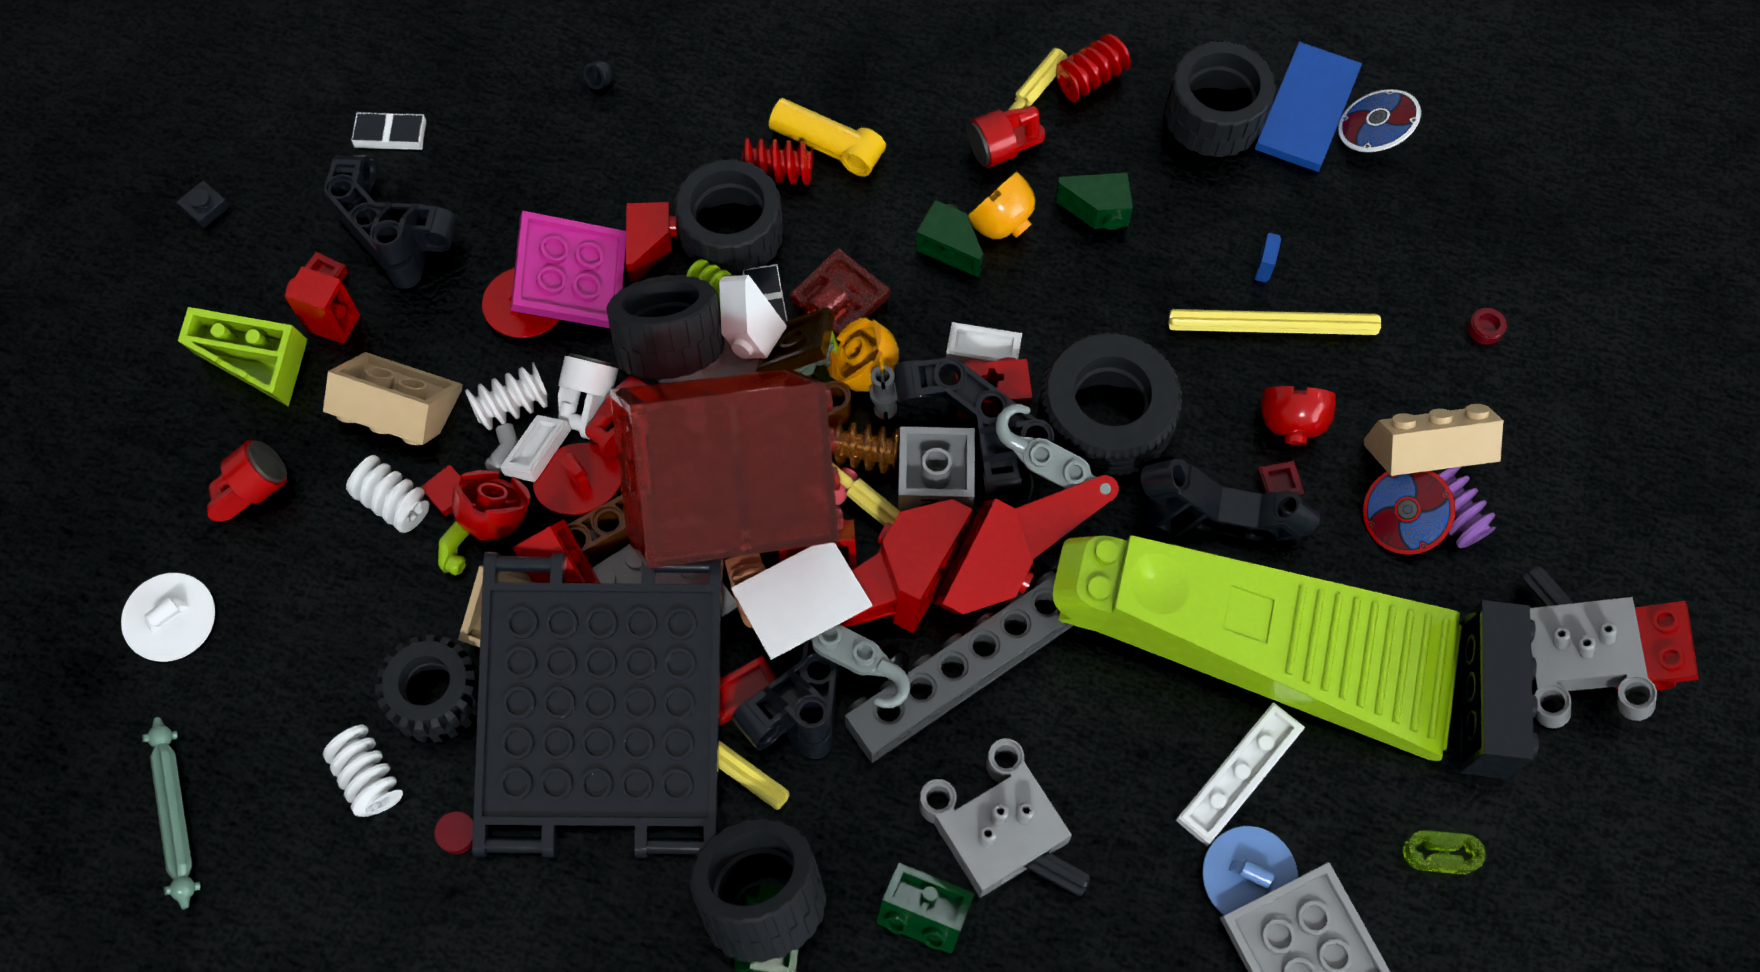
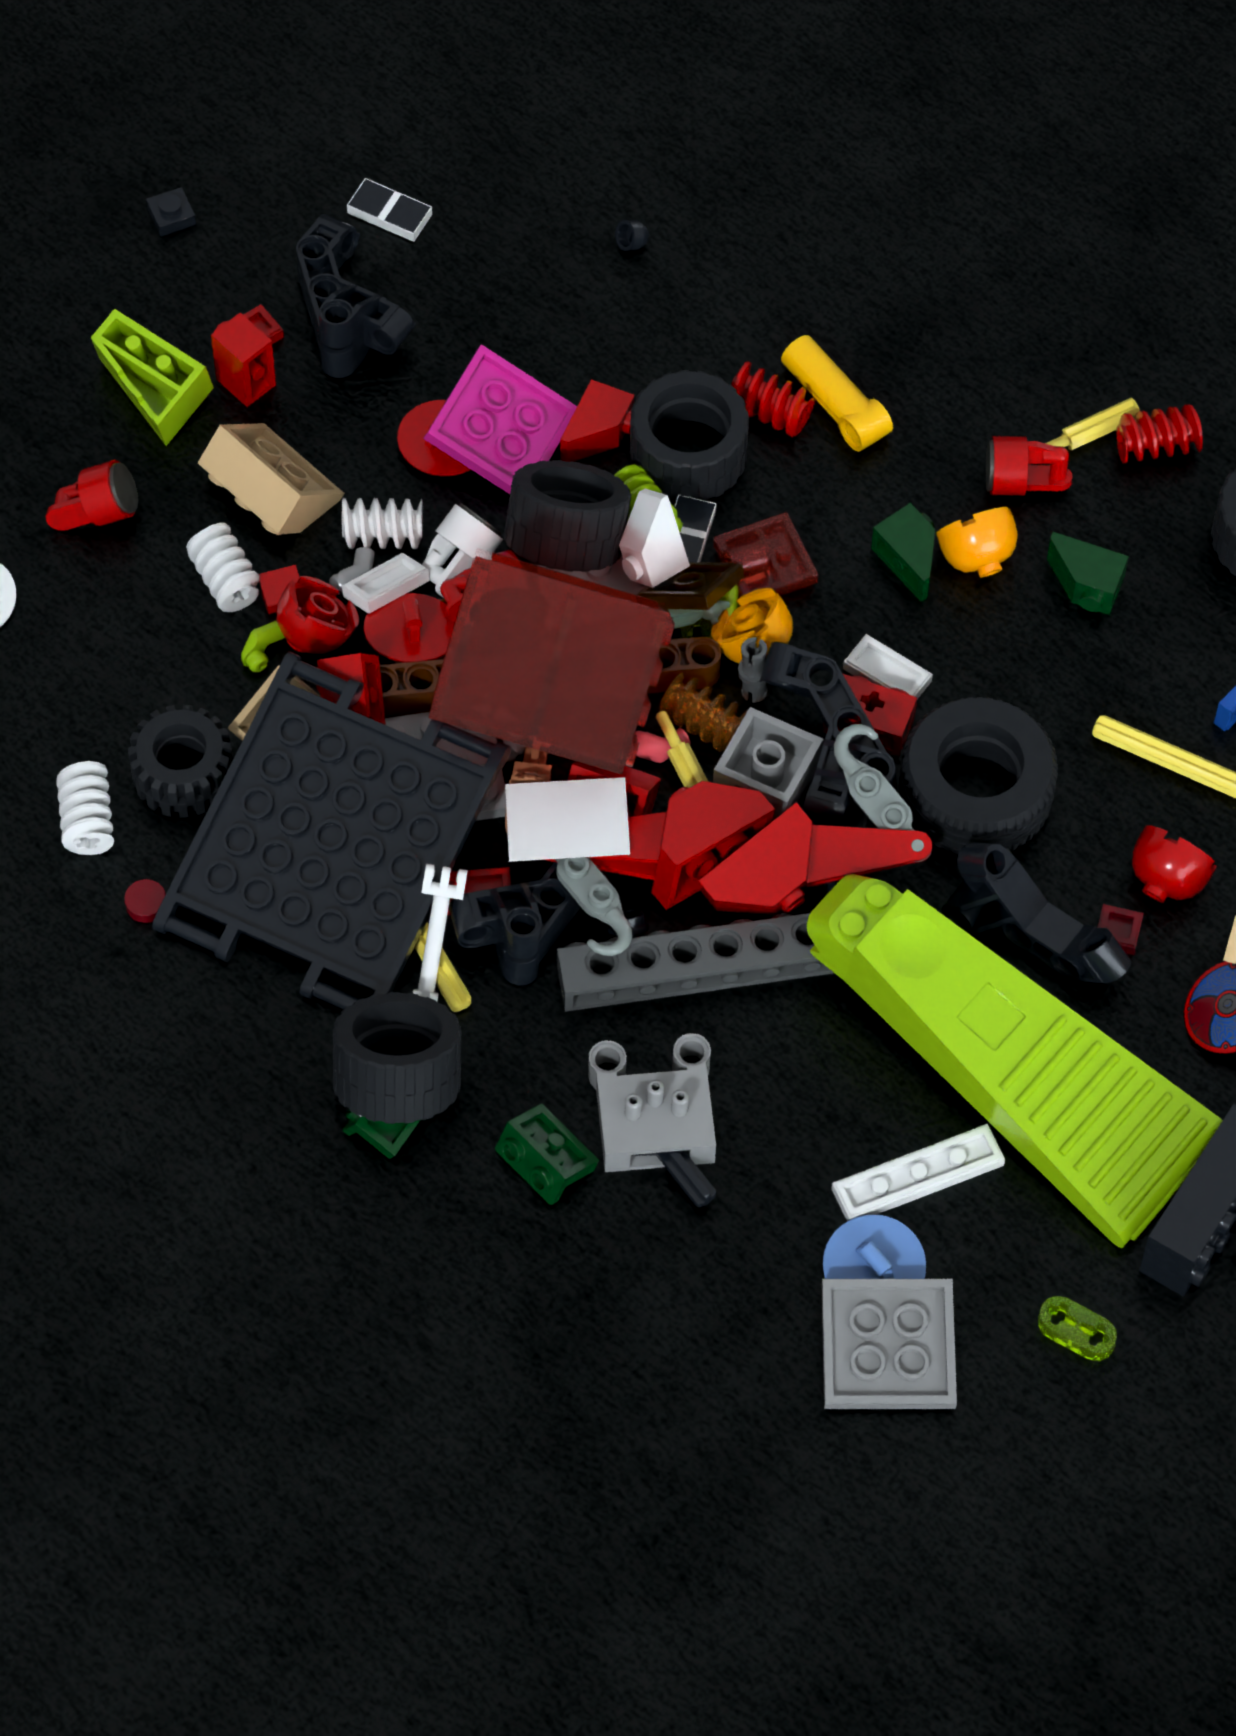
camera: 25 degrees right, 5 degrees down
none -> white hinge [413,864,468,1002]

